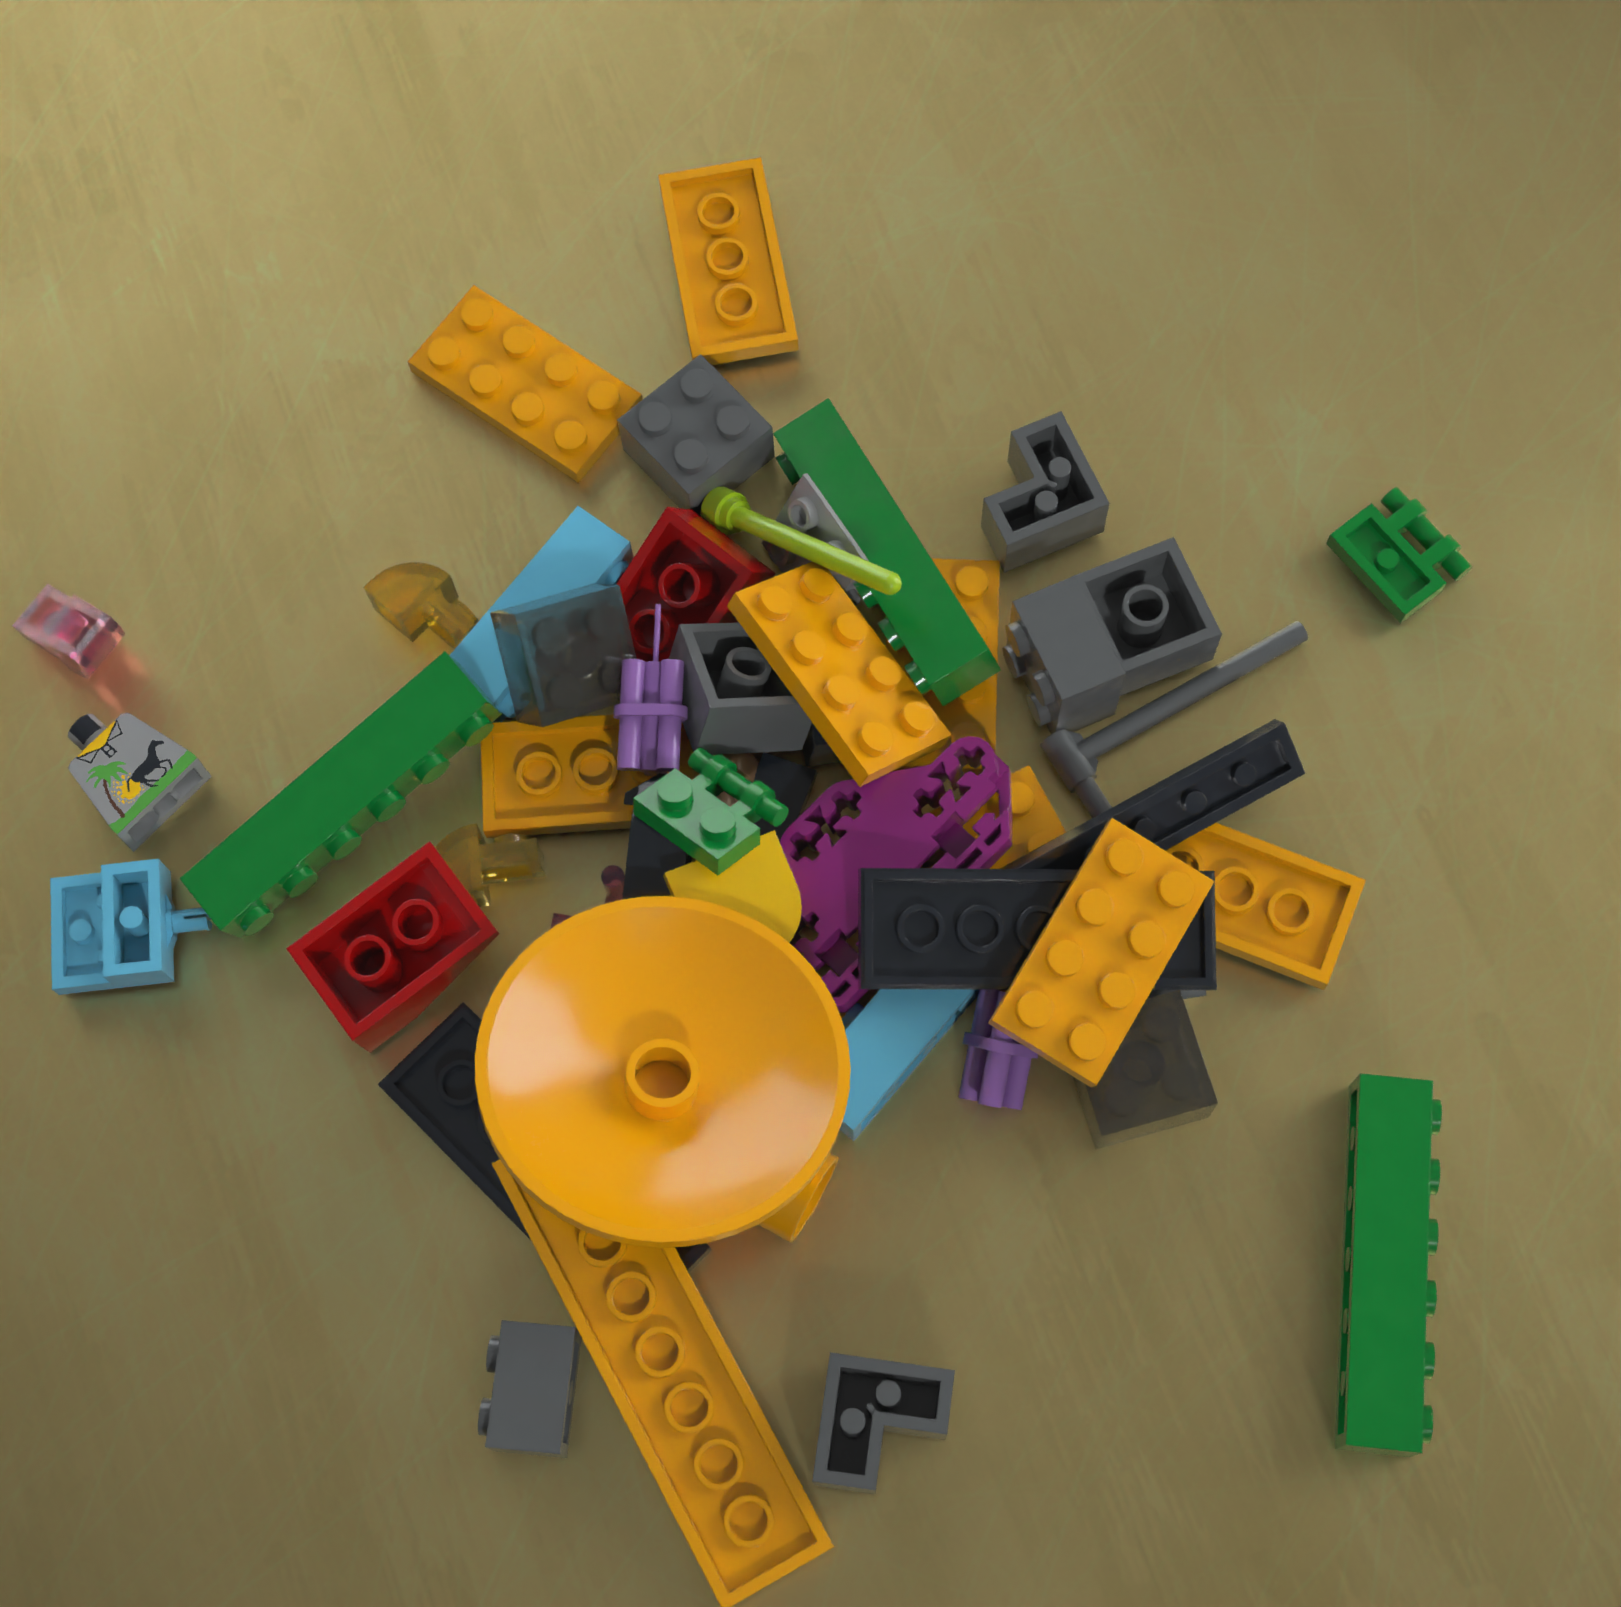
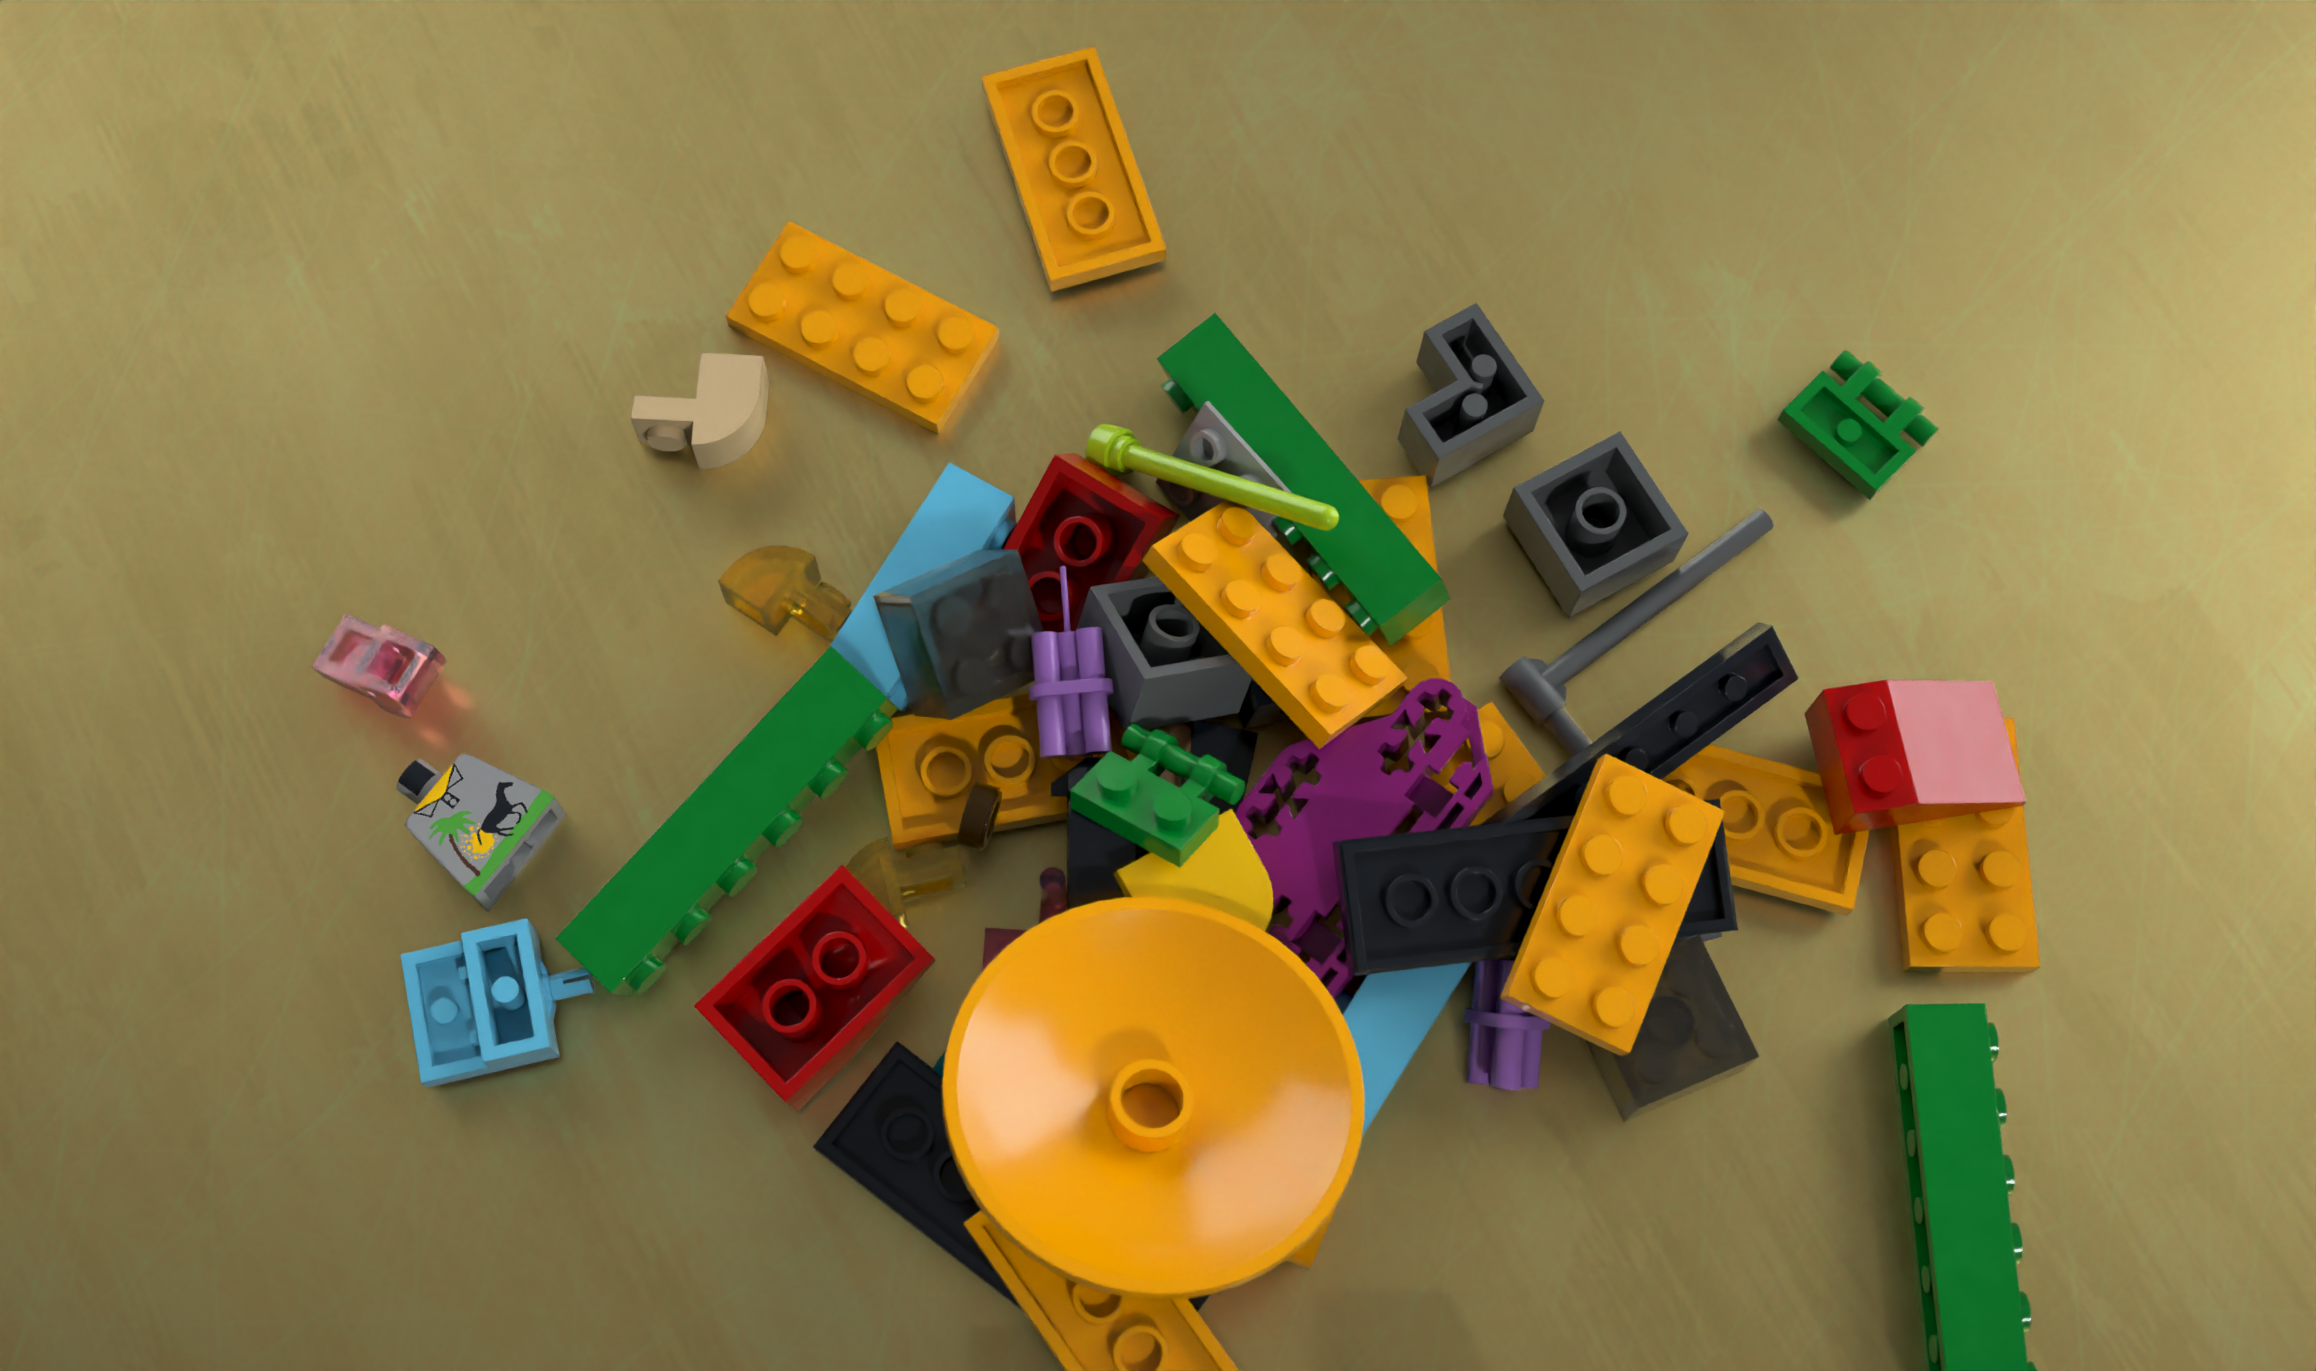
camera: 15 degrees left, 0 degrees up
dark grey brick [617,354,775,516] -> none
dark grey brick [1002,576,1126,734] -> none
none -> tan brick [631,353,770,469]
none -> dark brown tile [957,781,1002,851]
none -> red slope [1804,680,2026,835]
none -> light orange plate [1890,718,2041,973]

